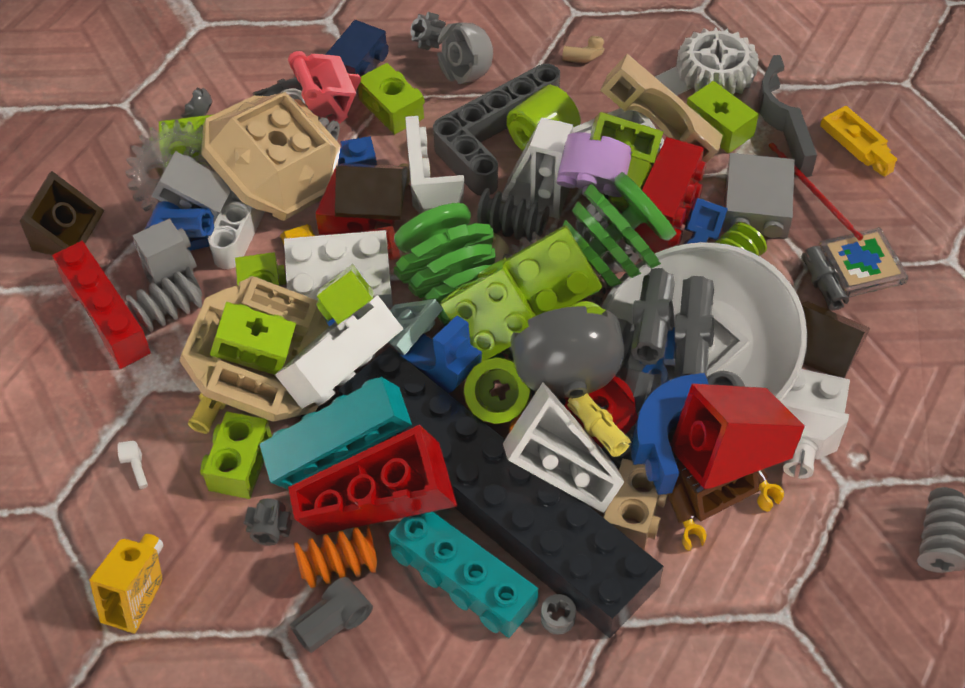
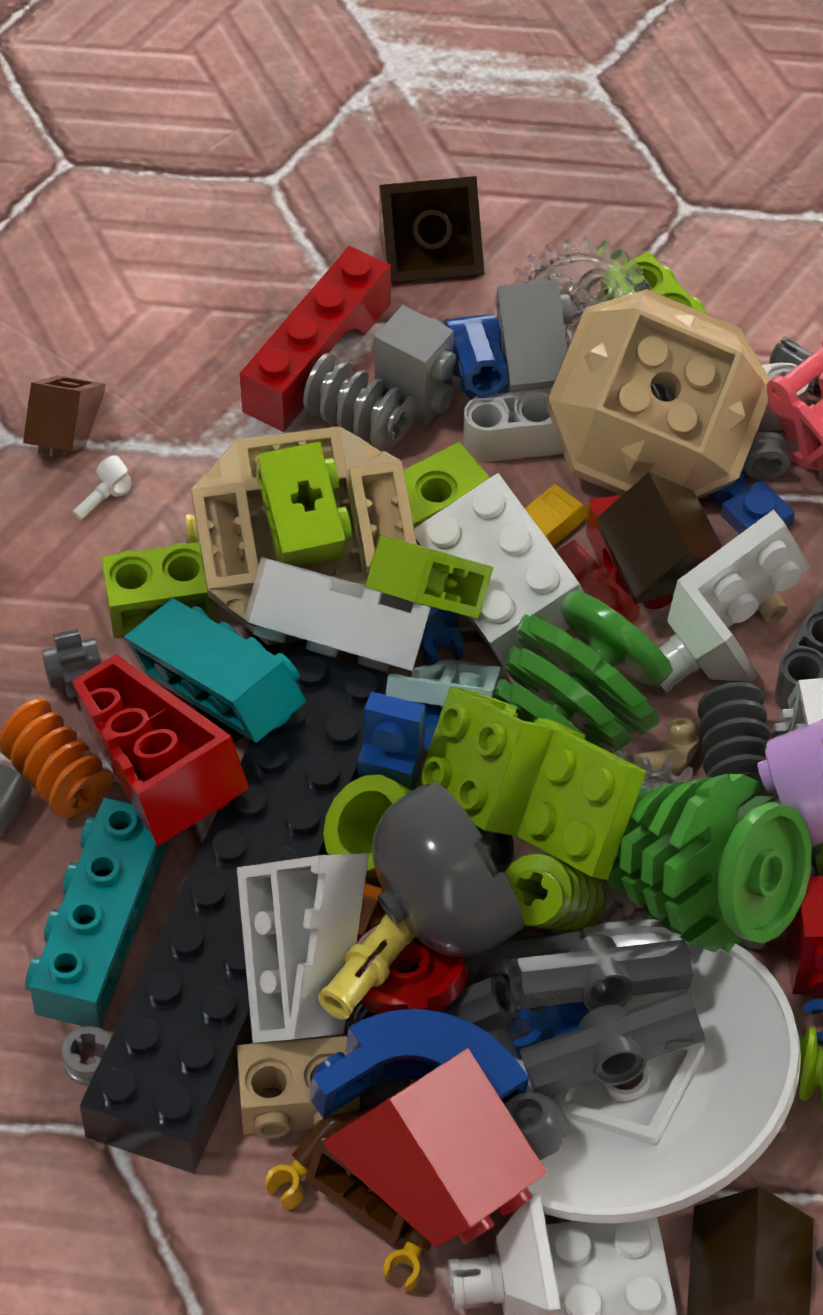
camera: 65 degrees right, 0 degrees up
dark grey plate [181,87,213,118] -> none
none -> reddish brown slope [23,375,106,458]

